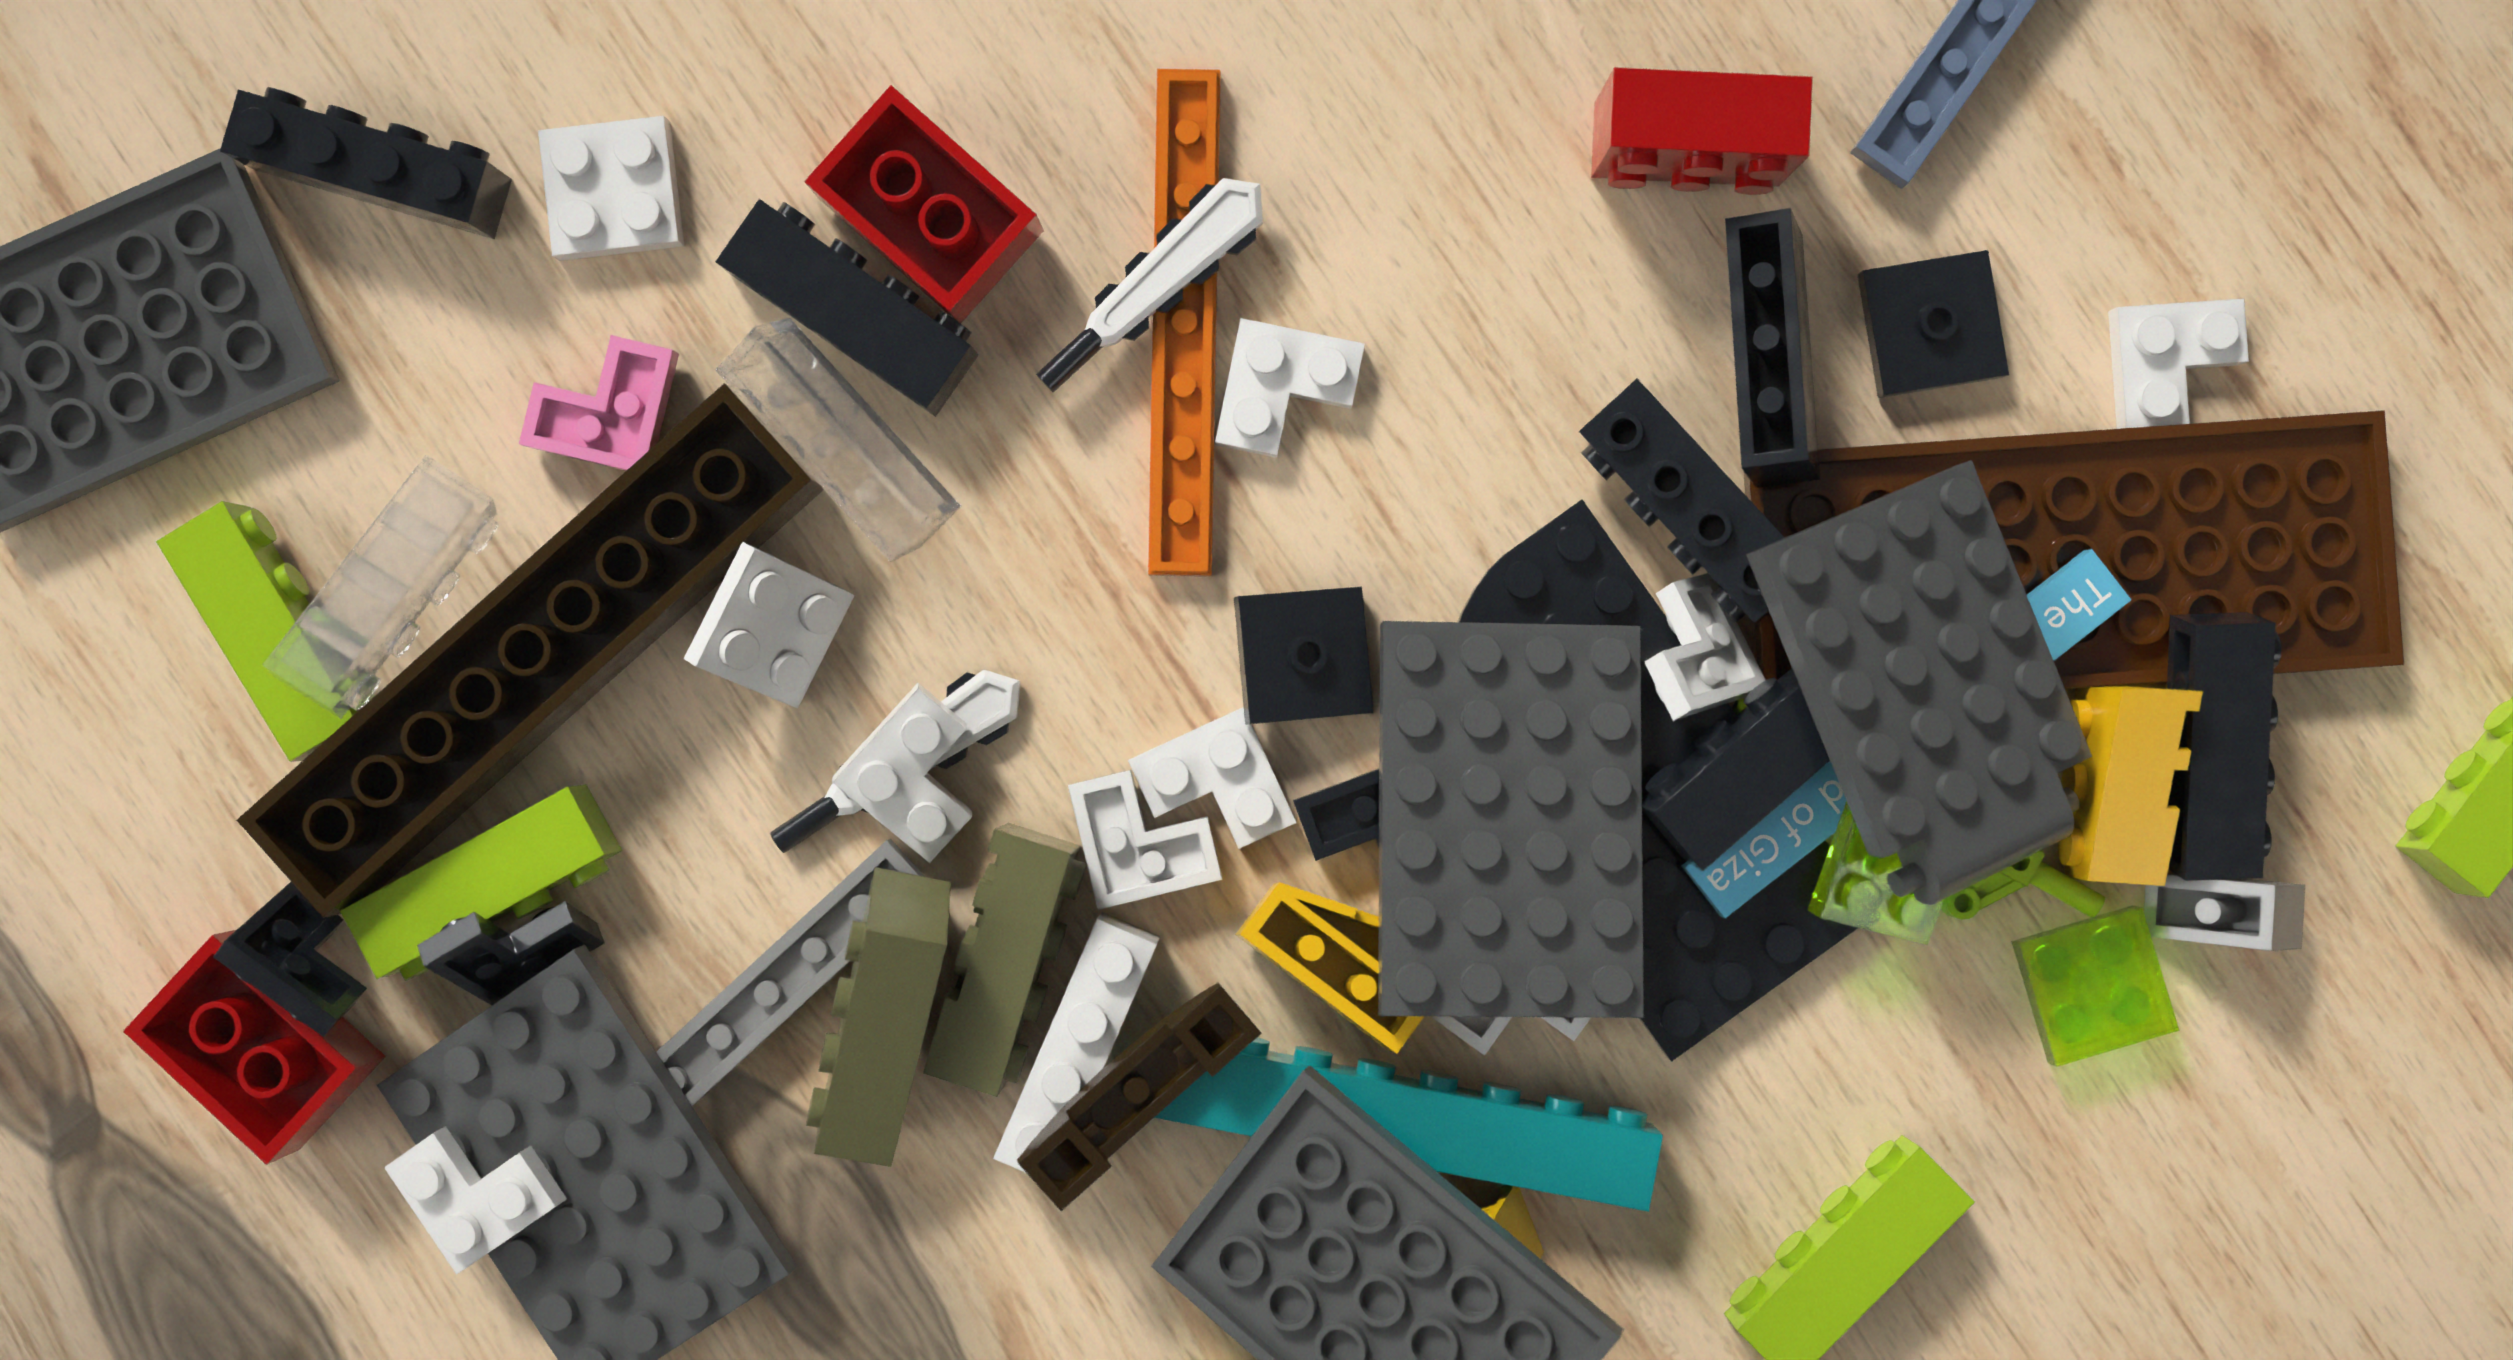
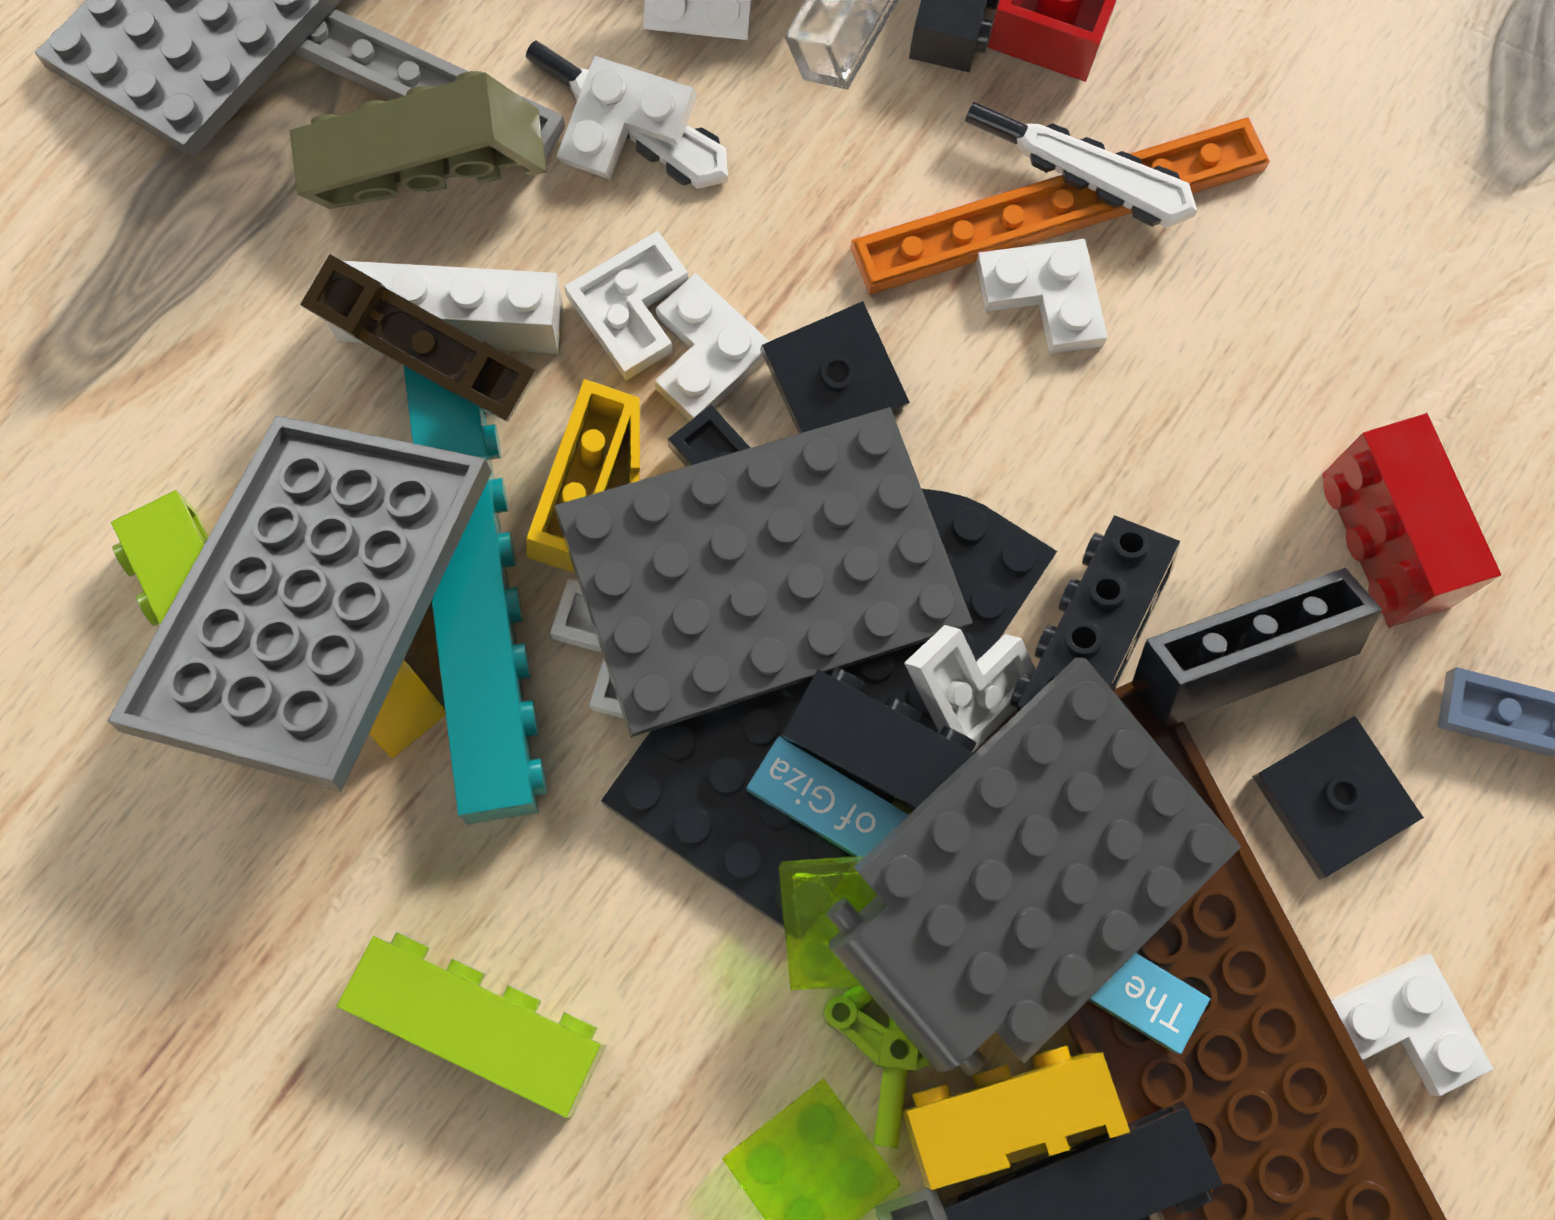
camera: 65 degrees right, 15 degrees down
olive wedge [923,823,1087,1097] -> none

